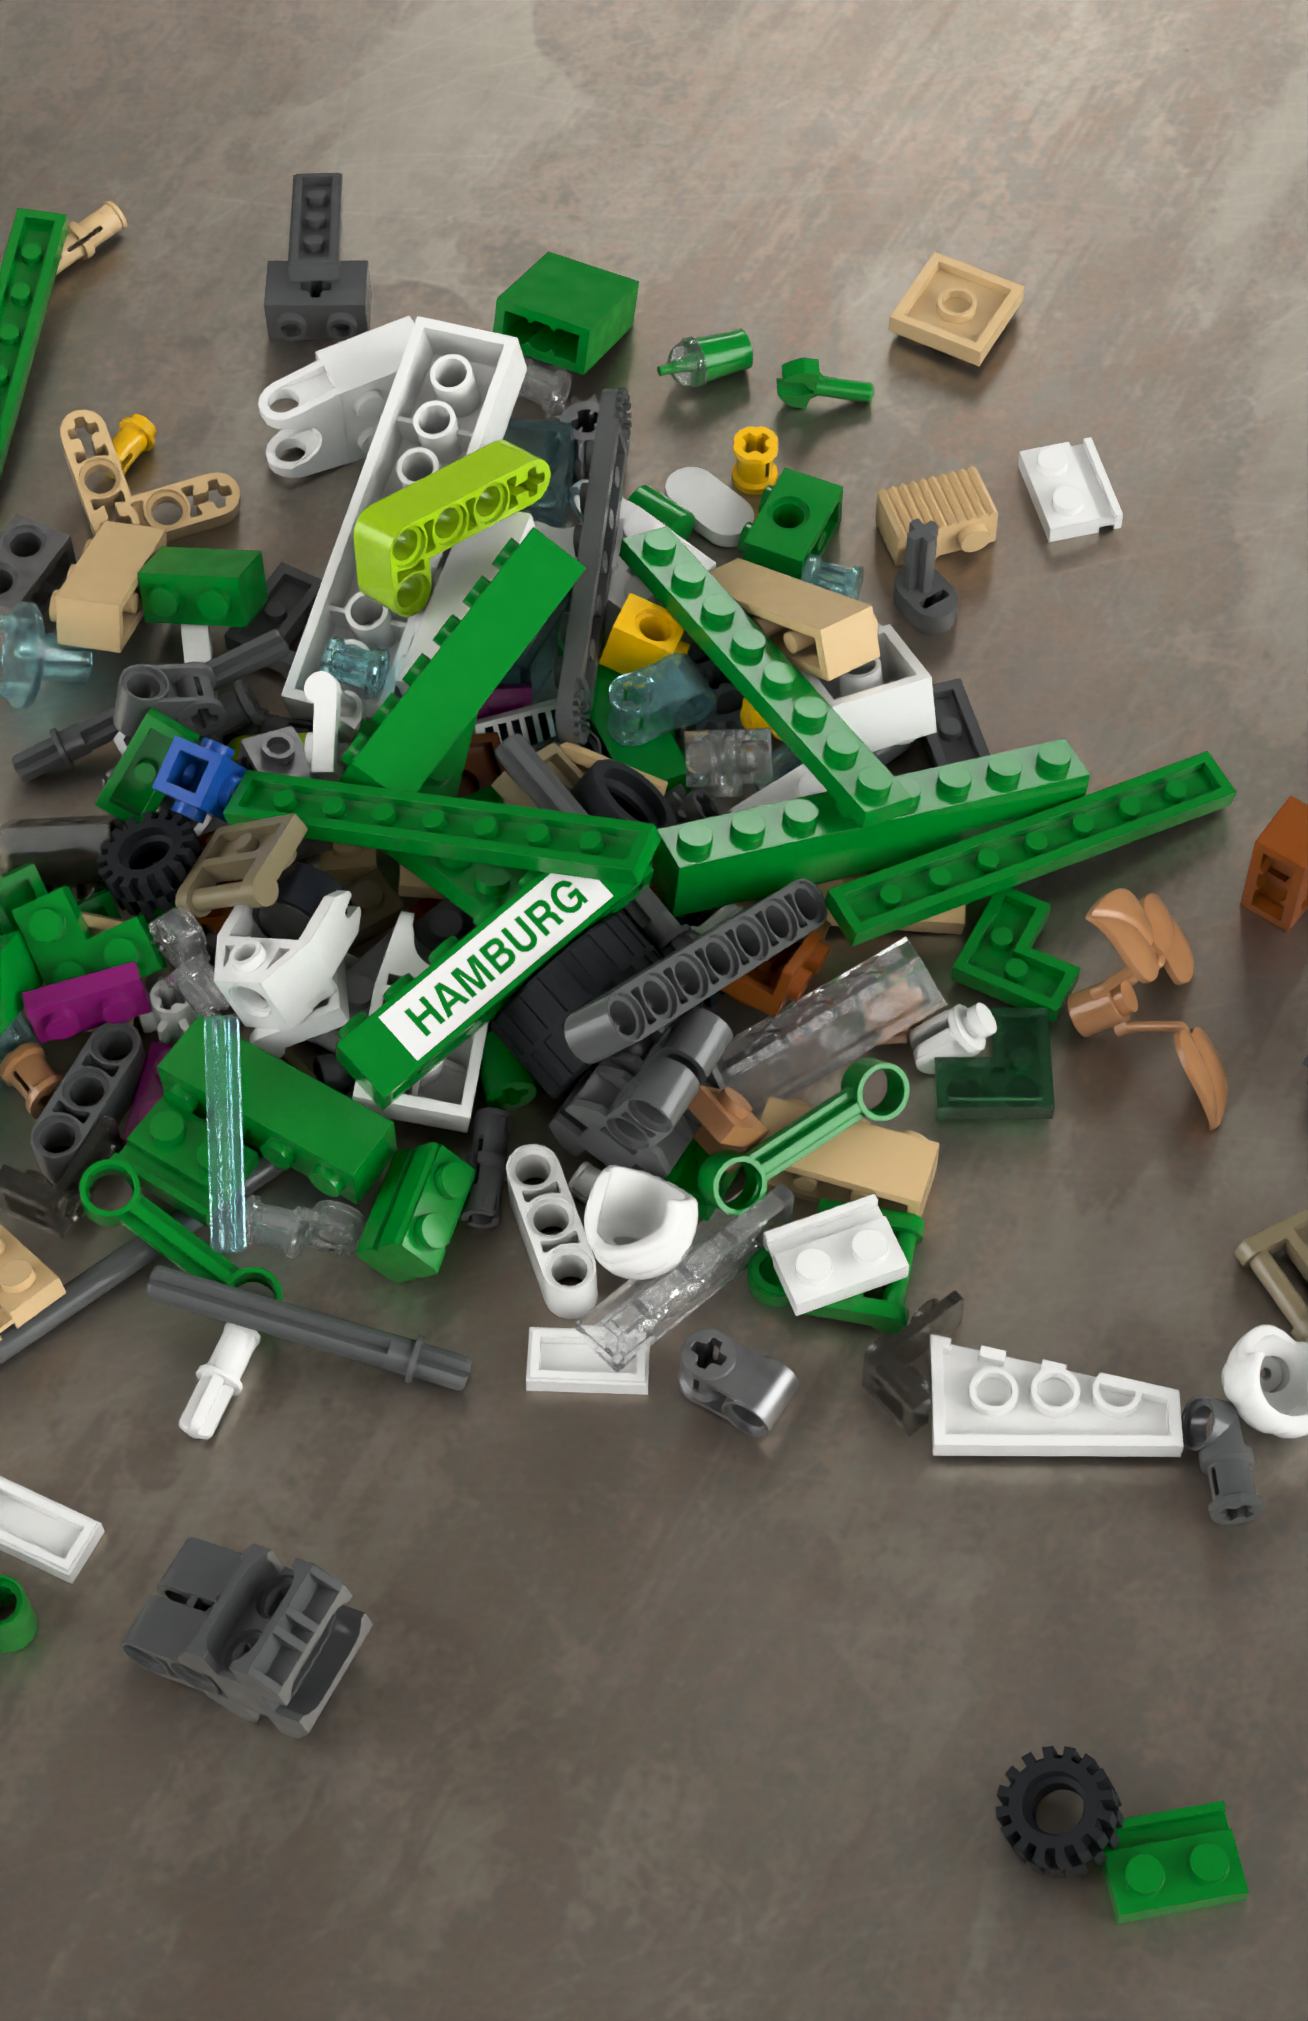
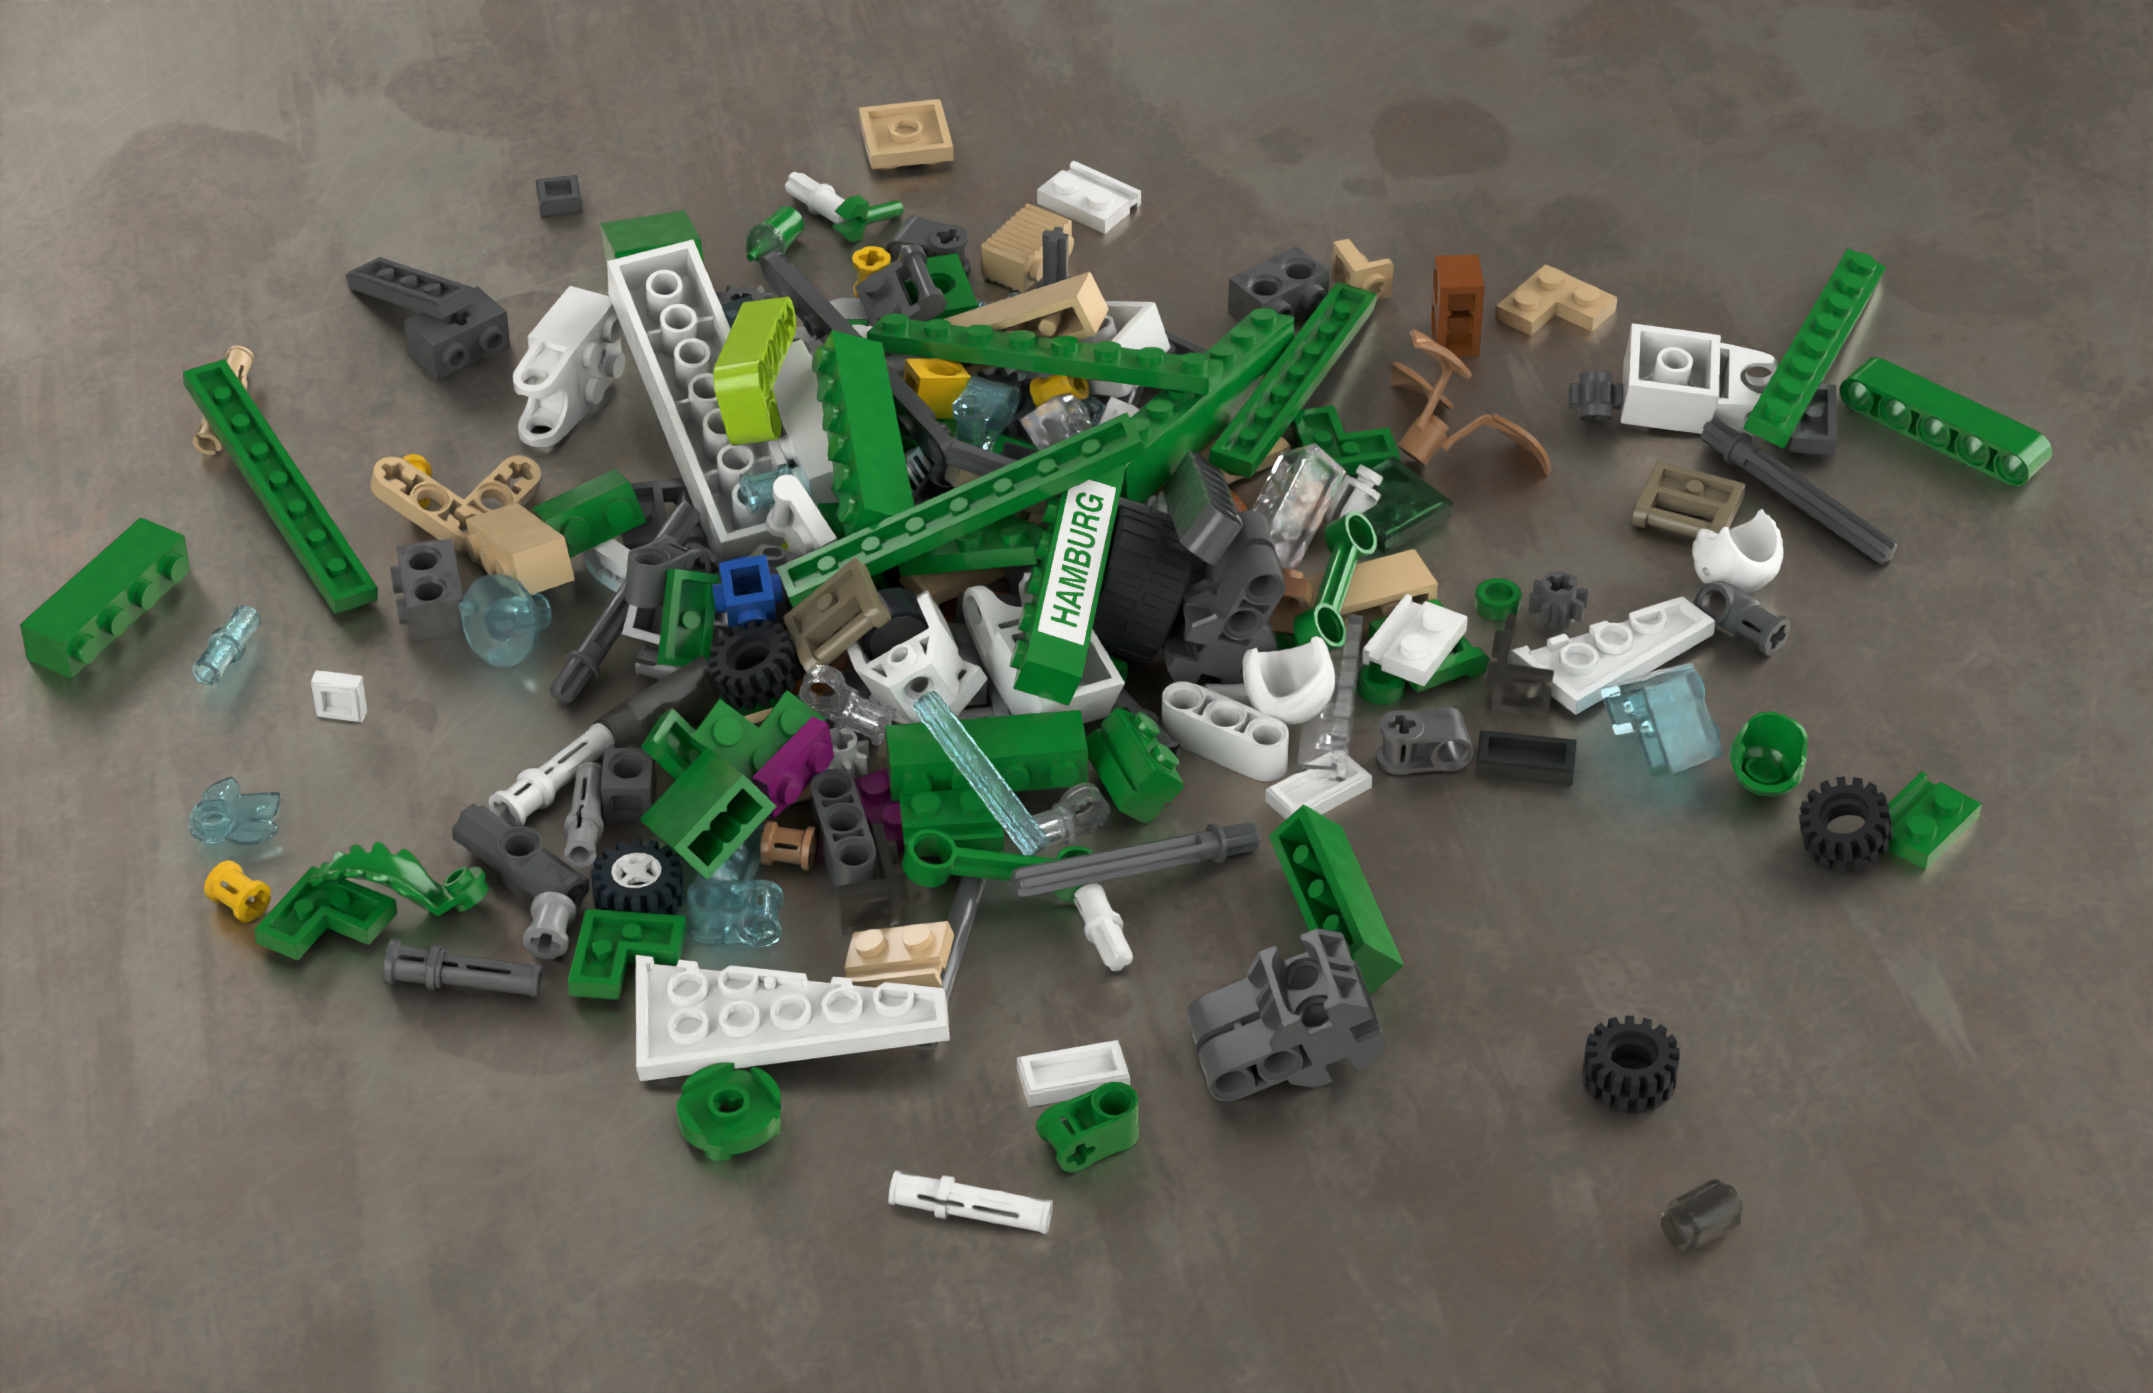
camera: 40 degrees left, 15 degrees down
none -> dark grey tile [535,175,583,217]
none -> white axle [785,172,849,224]
none -> dark grey plate [855,244,946,327]
none -> dark grey piece [885,216,971,276]
none -> flat silver brick [1228,246,1330,322]
none -> green brick [1269,804,1404,995]
none -> tan bracket [1331,238,1394,300]
none -> green tile [1474,578,1522,622]
none -> pearl dark grey tile [1475,730,1577,785]
none -> dark grey gear [1528,571,1588,630]
none -> black tyre [1582,1016,1680,1113]
none -> clear light blue brick [1600,663,1723,777]
none -> green hair [1729,711,1808,797]

